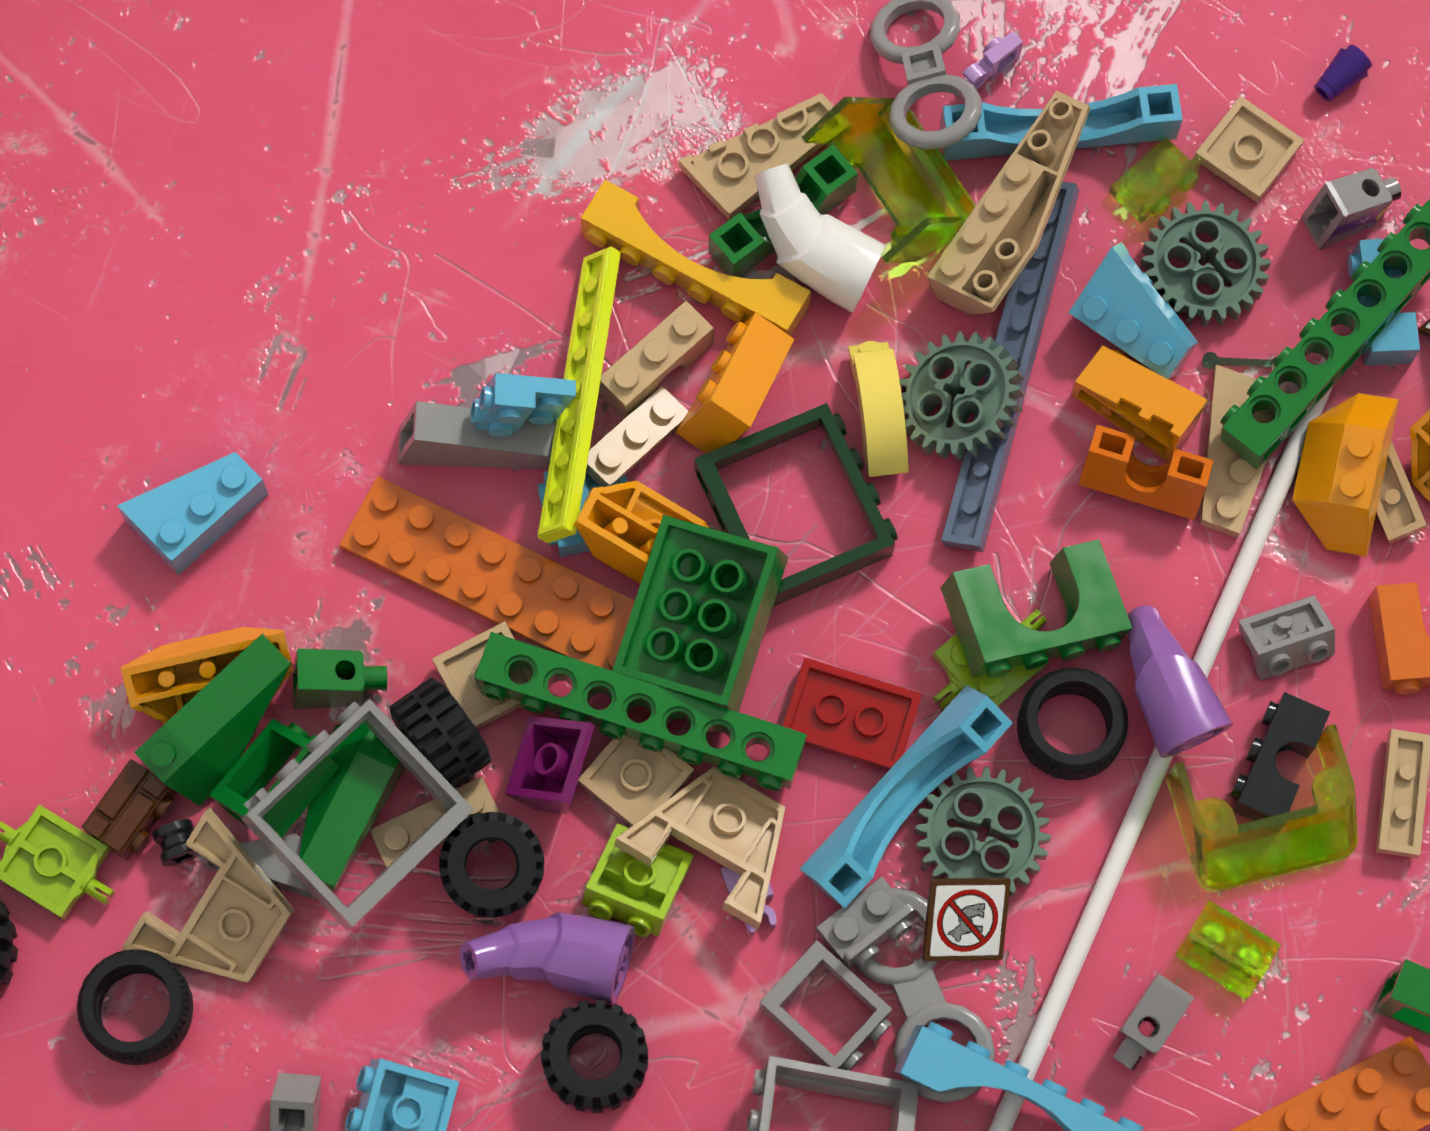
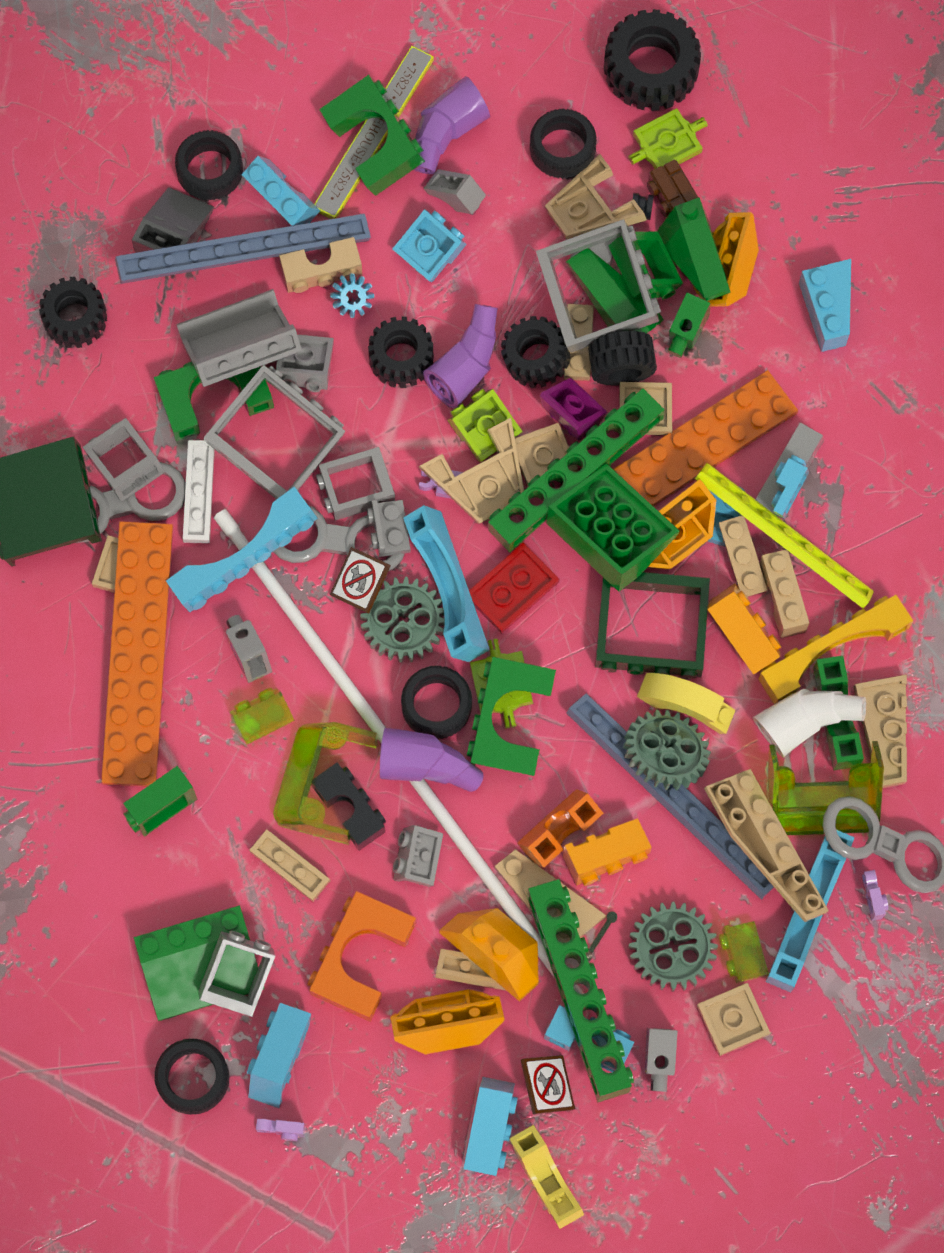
camera: 120 degrees right, 0 degrees up
medium azure wedge [1068,242,1198,379] -> none
dark purple cone [1314,44,1372,102] -> none

